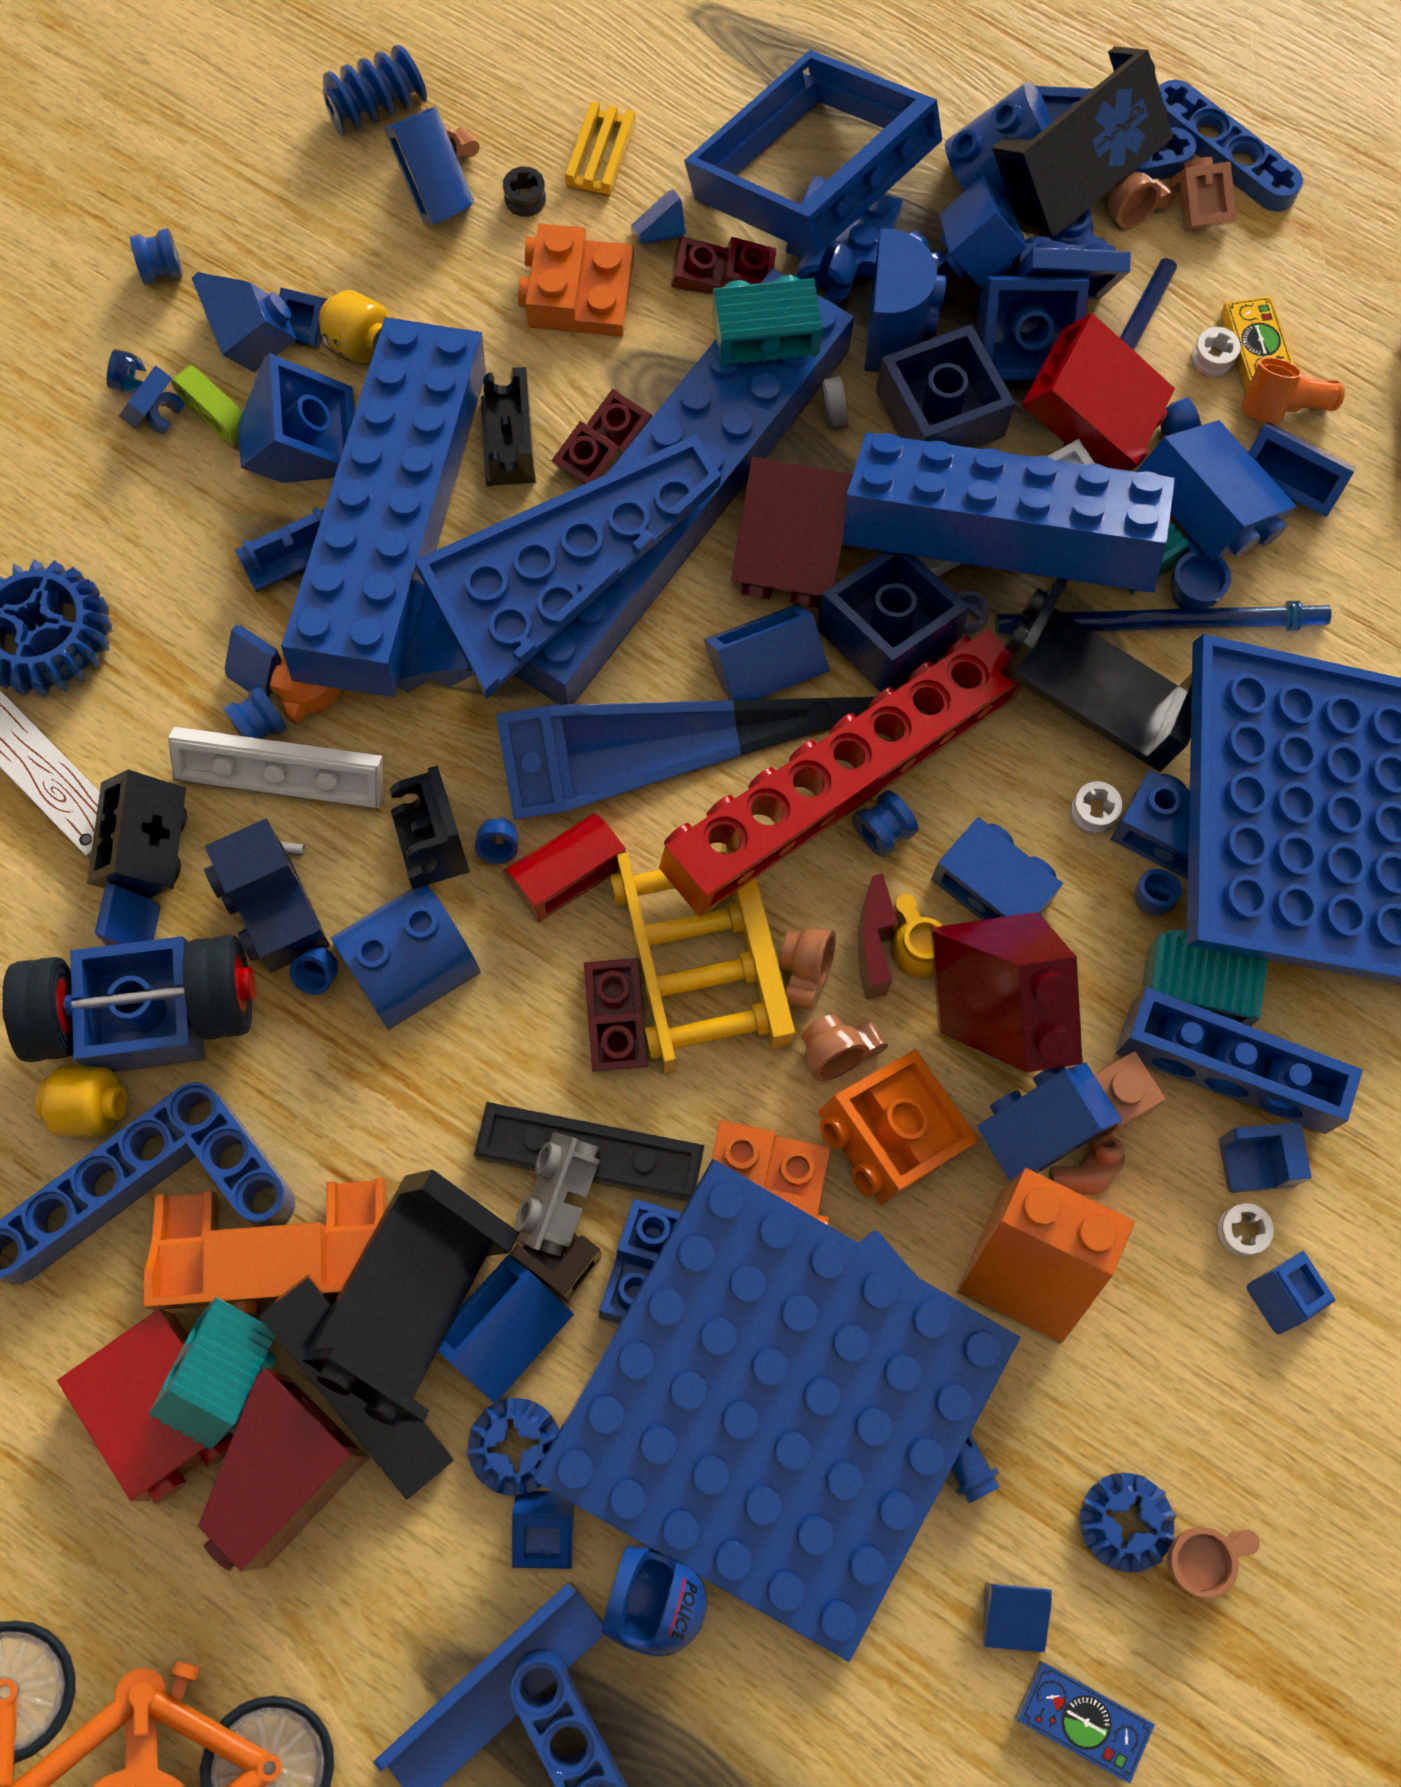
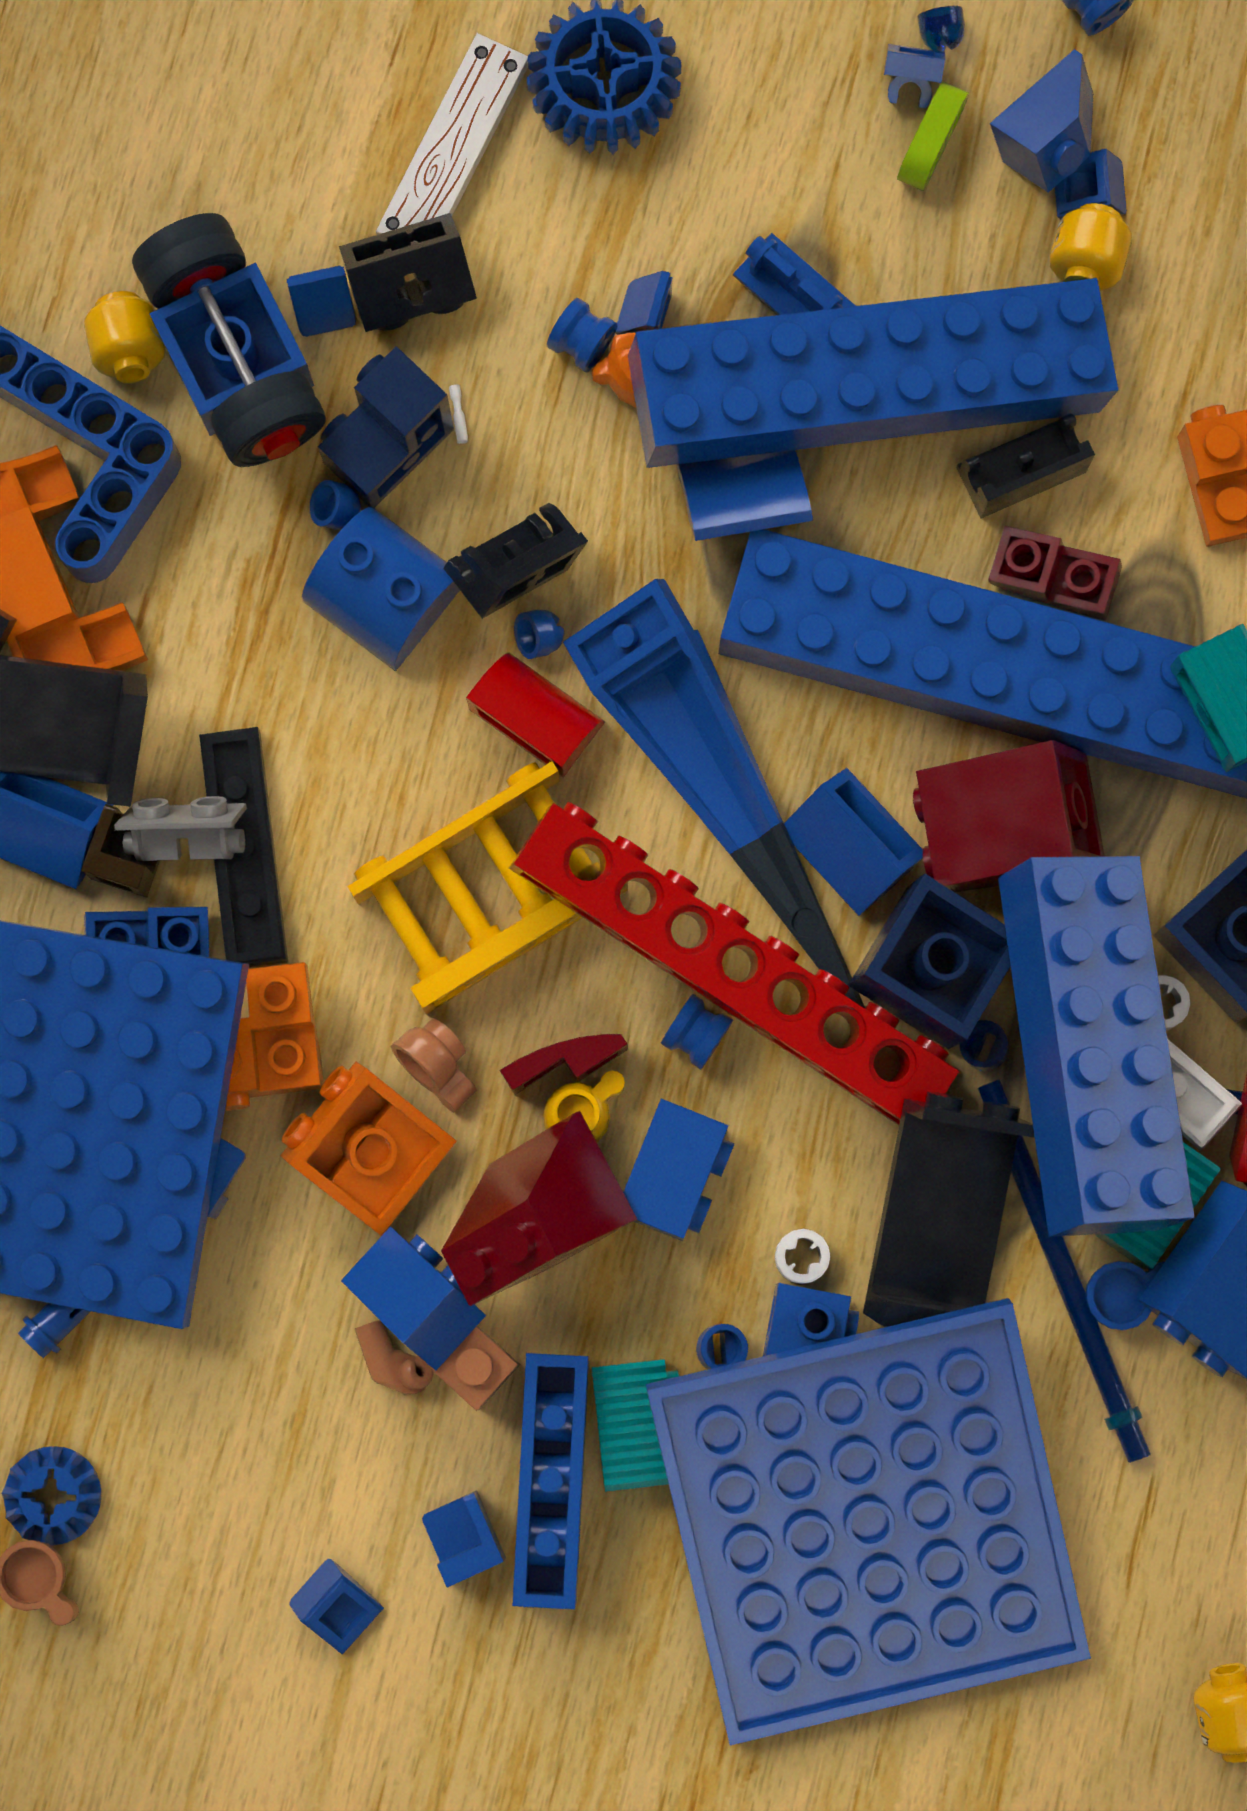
camera: 75 degrees right, 10 degrees up
white tile [168,727,384,809] -> none
blue slope [238,353,355,483] -> none
blue wing [415,434,721,699] -> none
dark red slope [584,958,647,1072] -> none
nougat piece [779,927,836,1010] -> none
light grey tile [821,376,848,429] -> none
orange slope [956,1168,1135,1343] -> none
white bush [1217,1203,1274,1256] -> none

